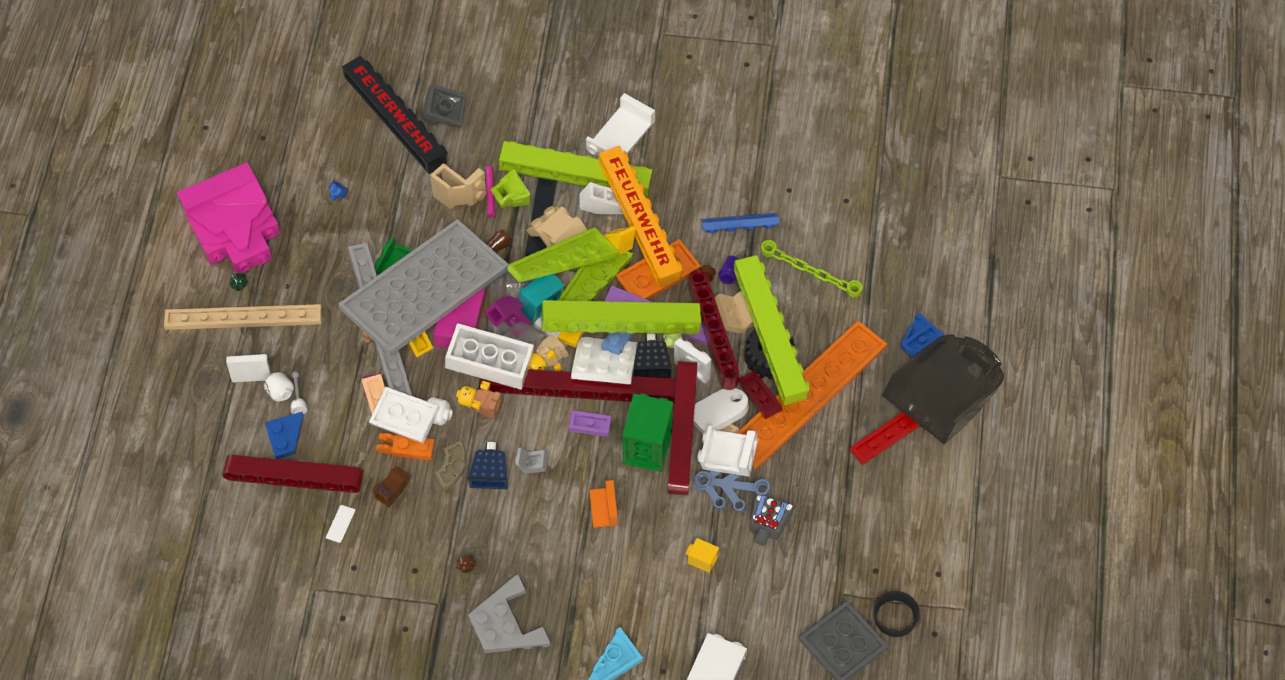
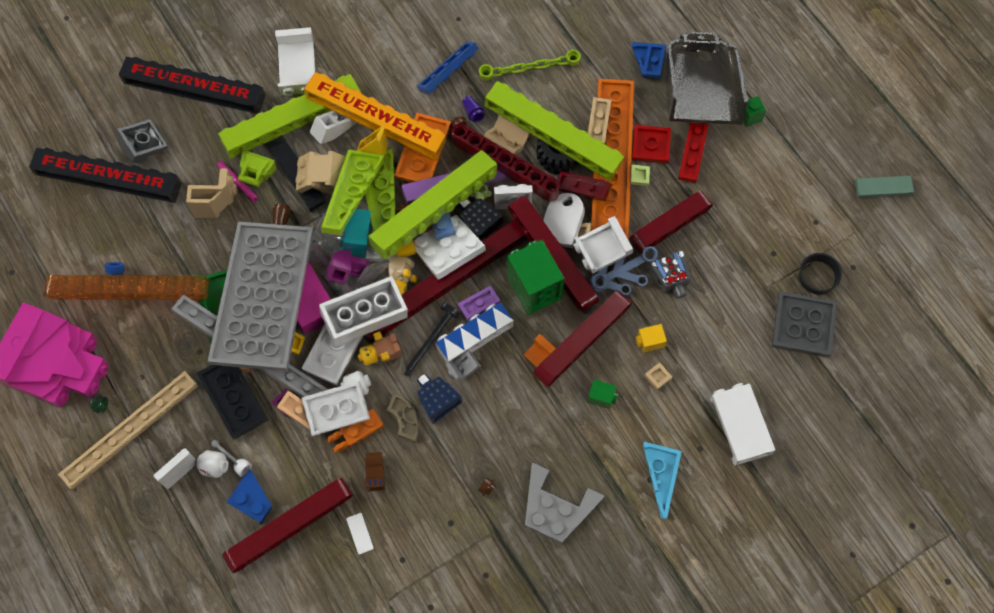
camera: 40 degrees left, 10 degrees up
none -> clear orange beam [43,275,210,300]
none -> black brick [119,56,266,114]
none -> black plate [196,365,268,440]
none -> white plate [302,325,363,386]
none -> black piece [404,301,460,376]
none -> white brick [436,302,514,363]
none -> dark red beam [532,291,632,388]
none -> green brick [587,379,618,409]
none -> tan plate [588,97,611,143]
none -> dark red beam [629,190,713,254]
none -> yellowish green plate [630,165,650,186]
none -> red plate [632,125,671,164]
none -> tan plate [644,362,672,391]
none -> green brick [738,96,766,127]
none -> sand green tile [855,176,914,198]

